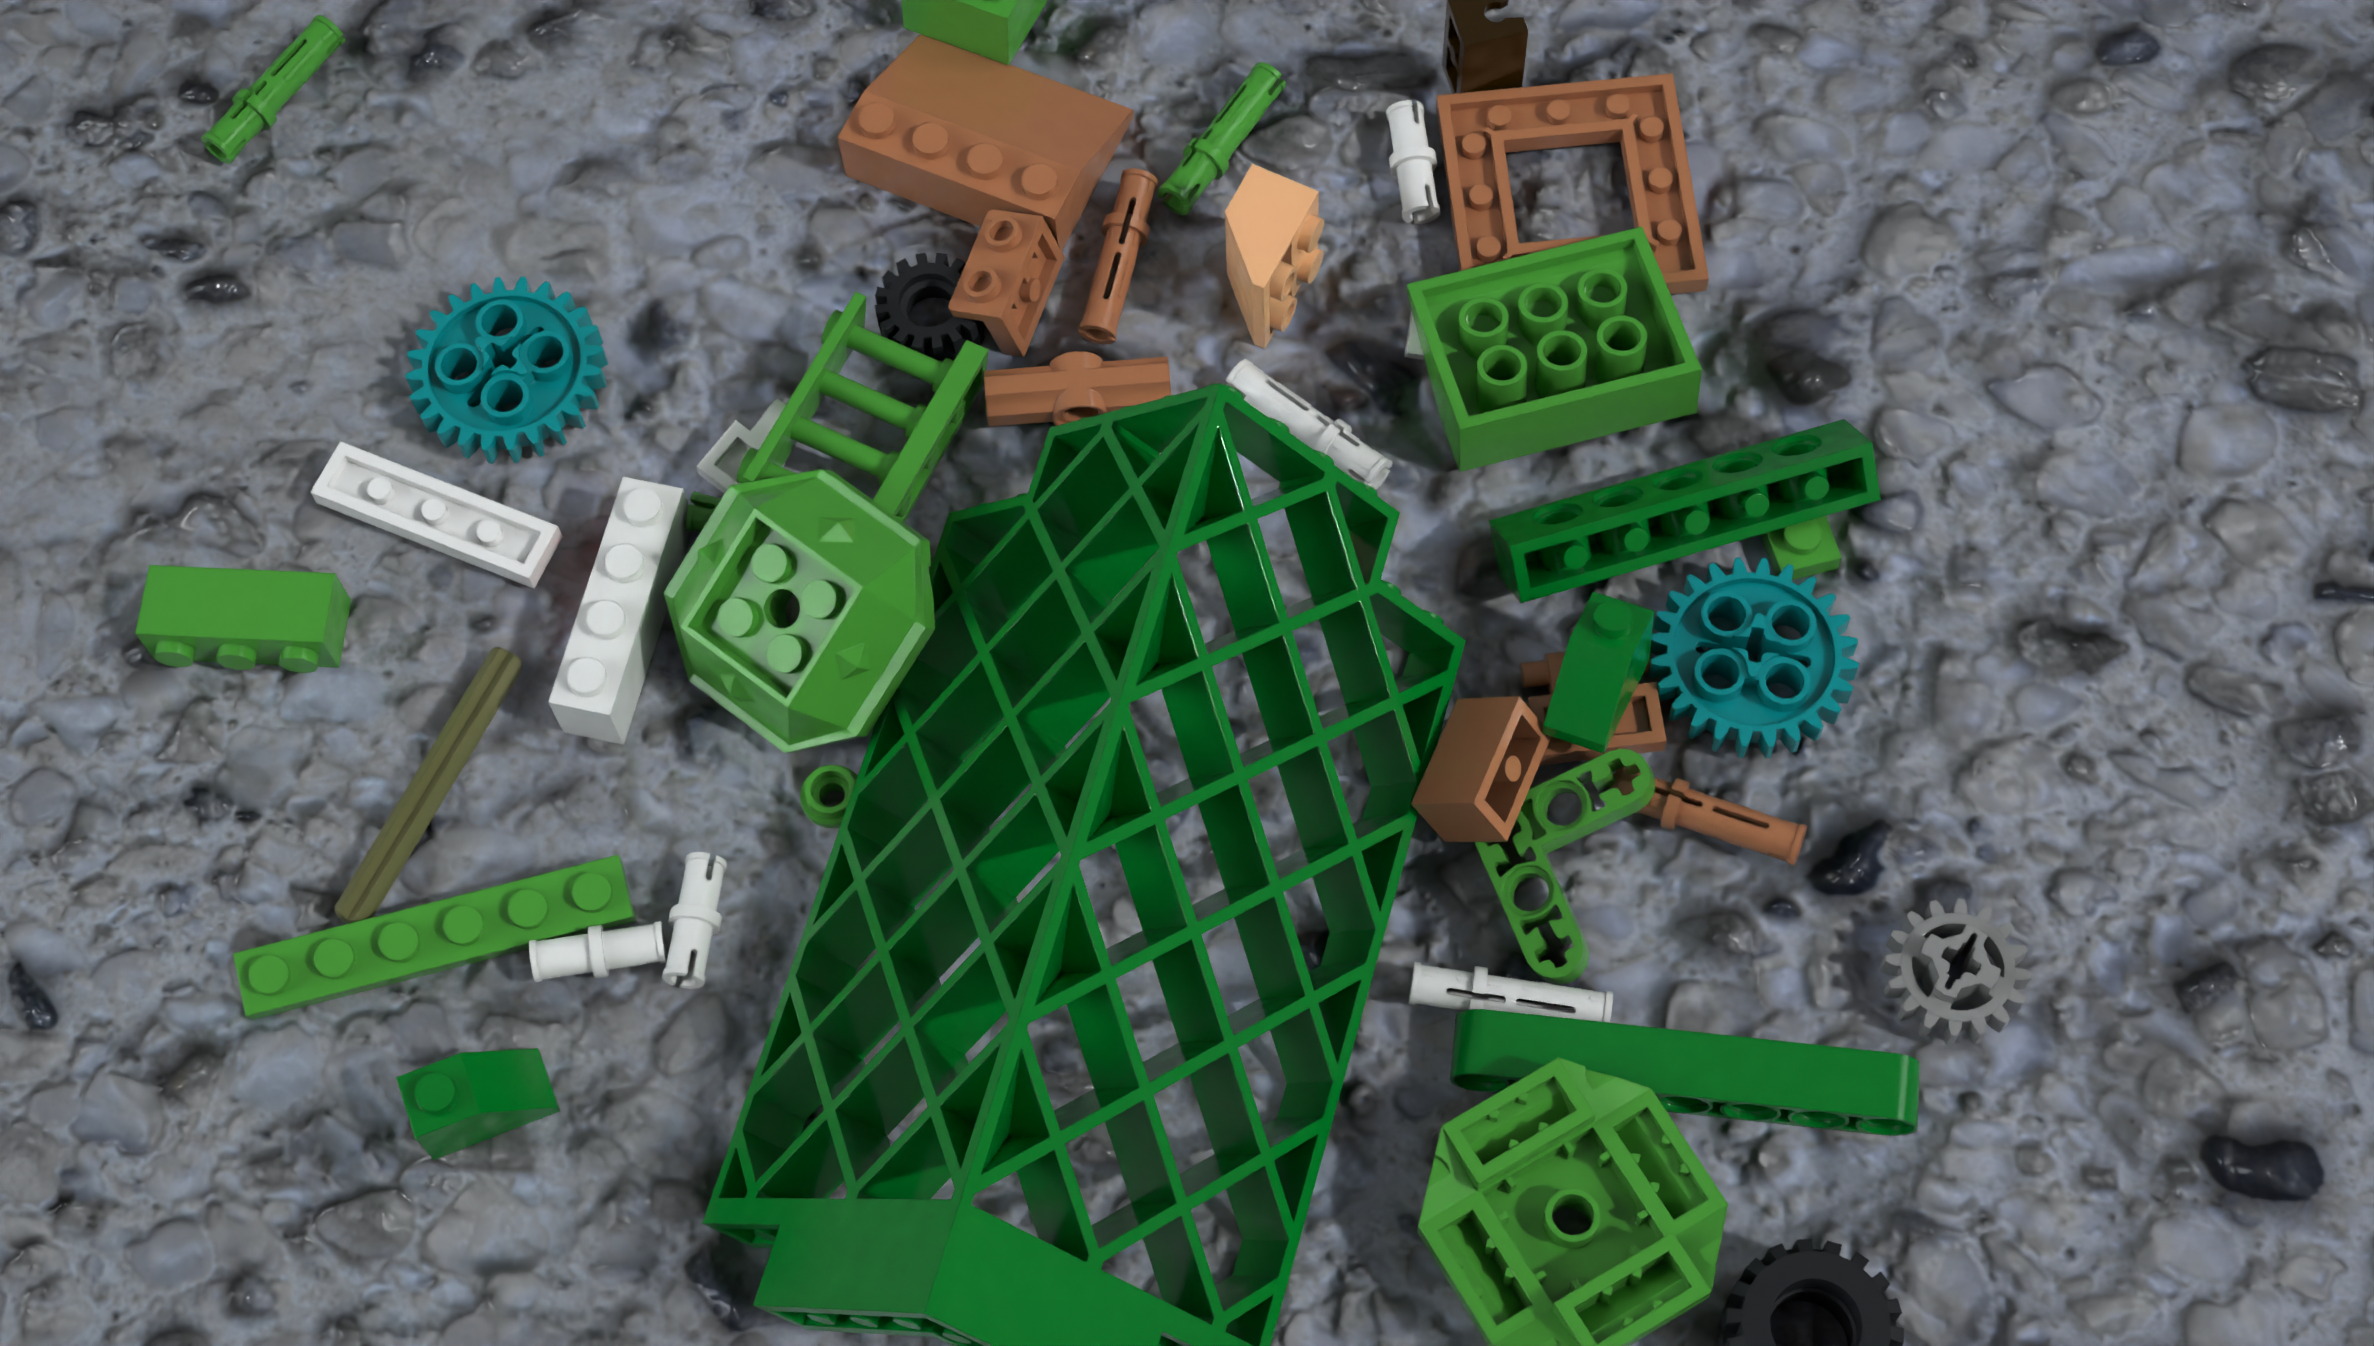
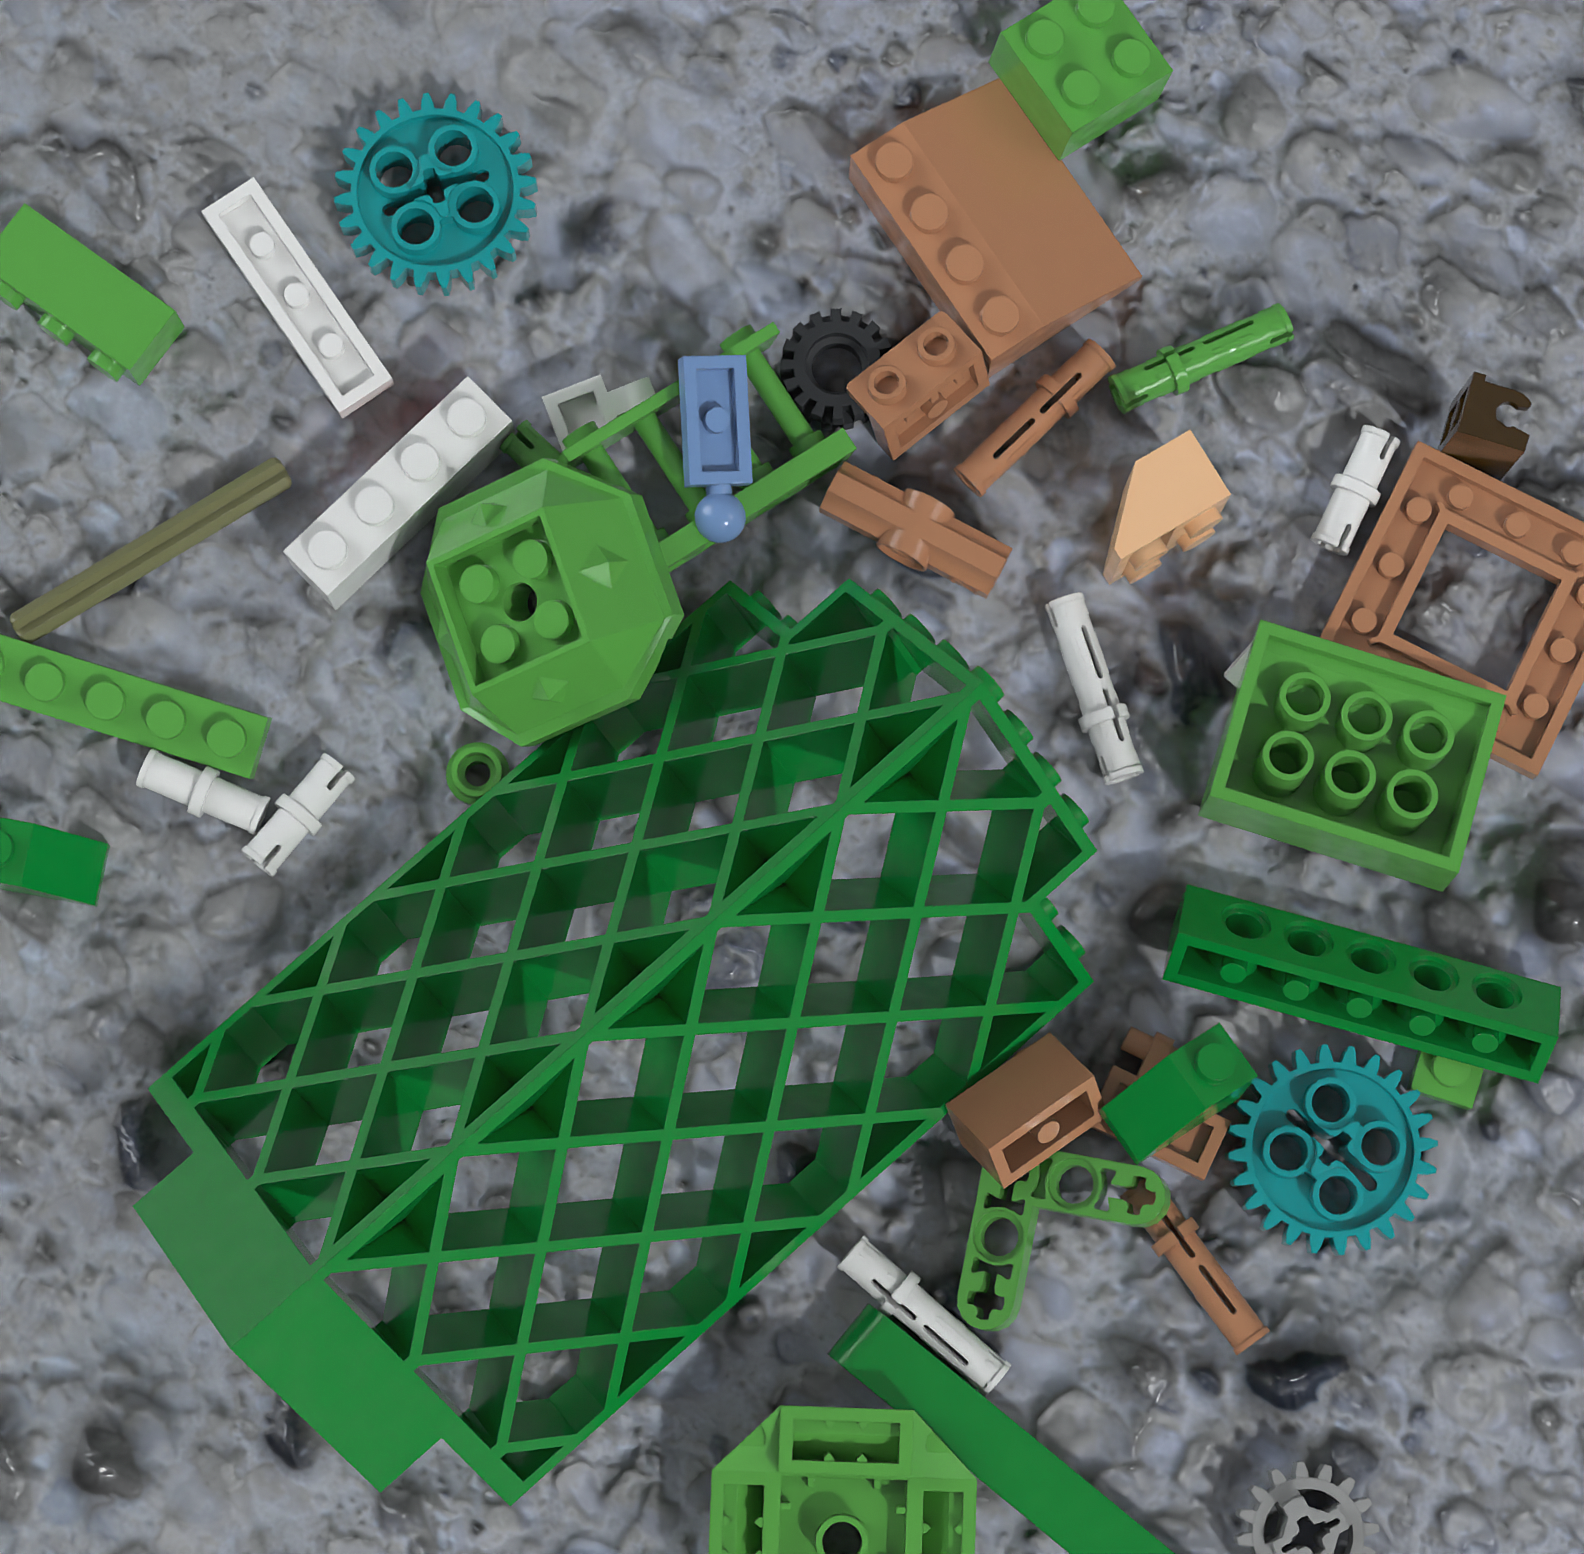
camera: 25 degrees right, 15 degrees up
none -> medium blue plate [678,355,753,543]

